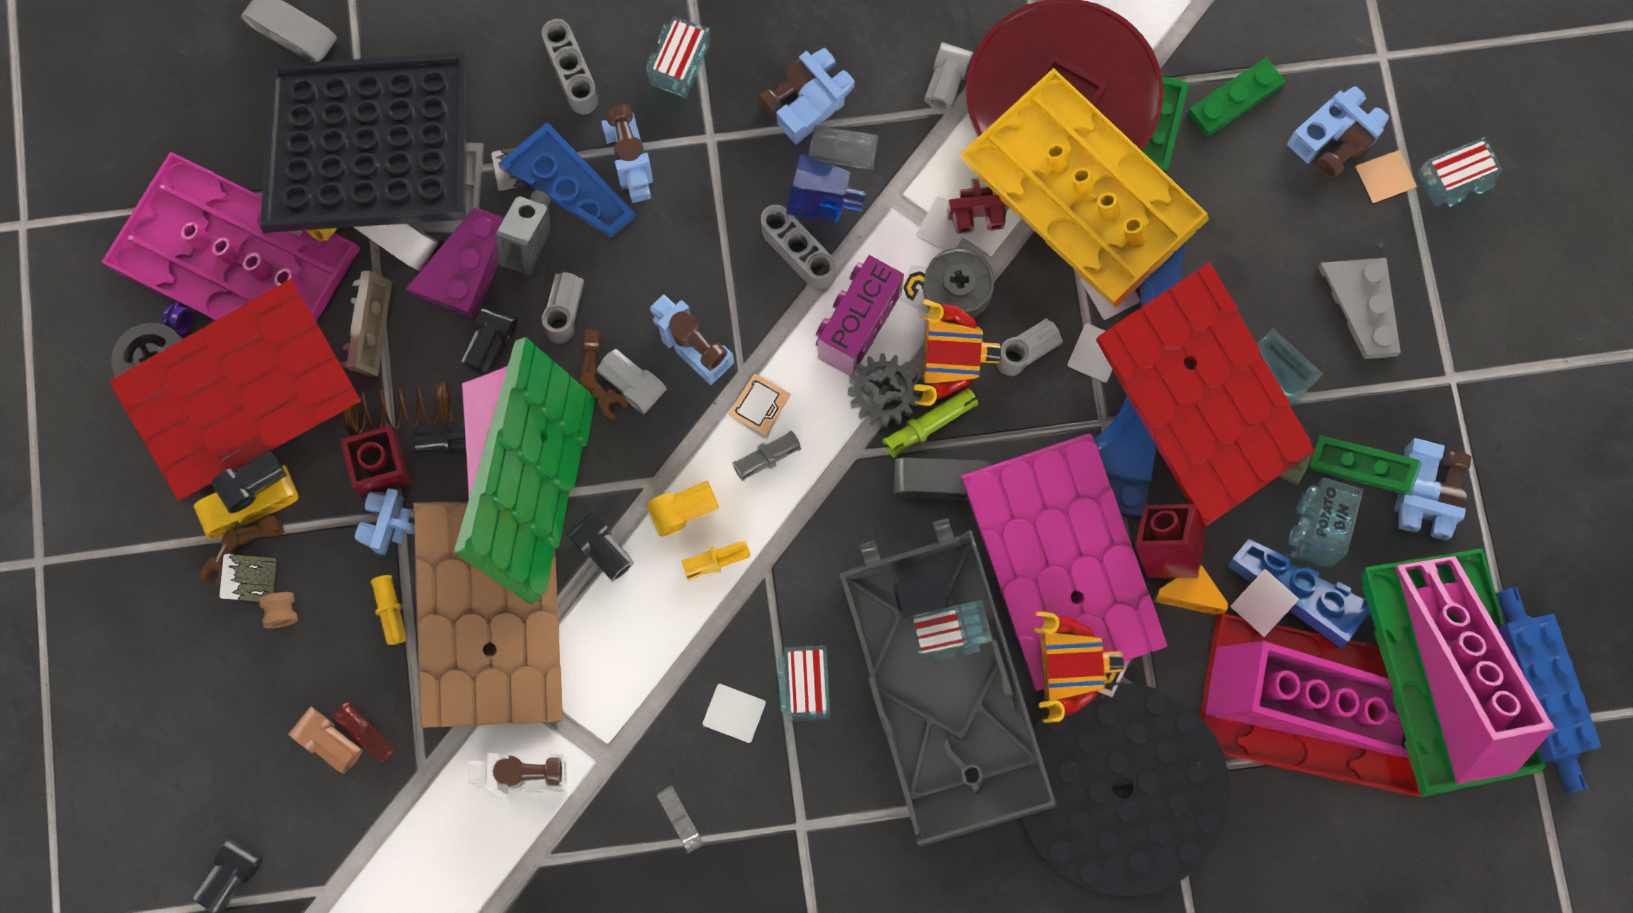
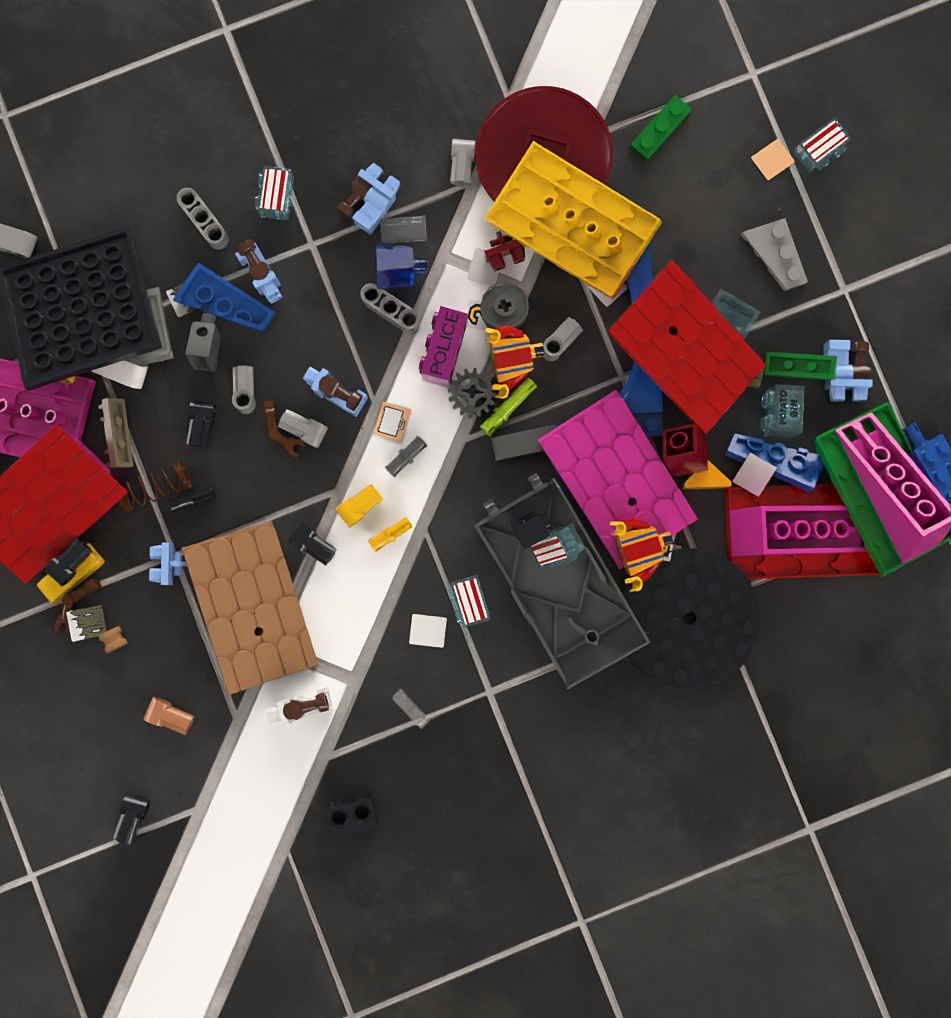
camera: 15 degrees left, 10 degrees up
clear red axle [332,701,394,763] -> none
dark red head [340,425,412,499] -> none
yellow axle [371,575,407,645] -> none
magenta wedge [406,207,504,319] -> none
green piece [454,337,596,604] -> none
white sticker [1067,323,1112,383] -> none
green plate [1142,76,1189,174] -> none
light blue hips [1286,86,1389,179] -> none

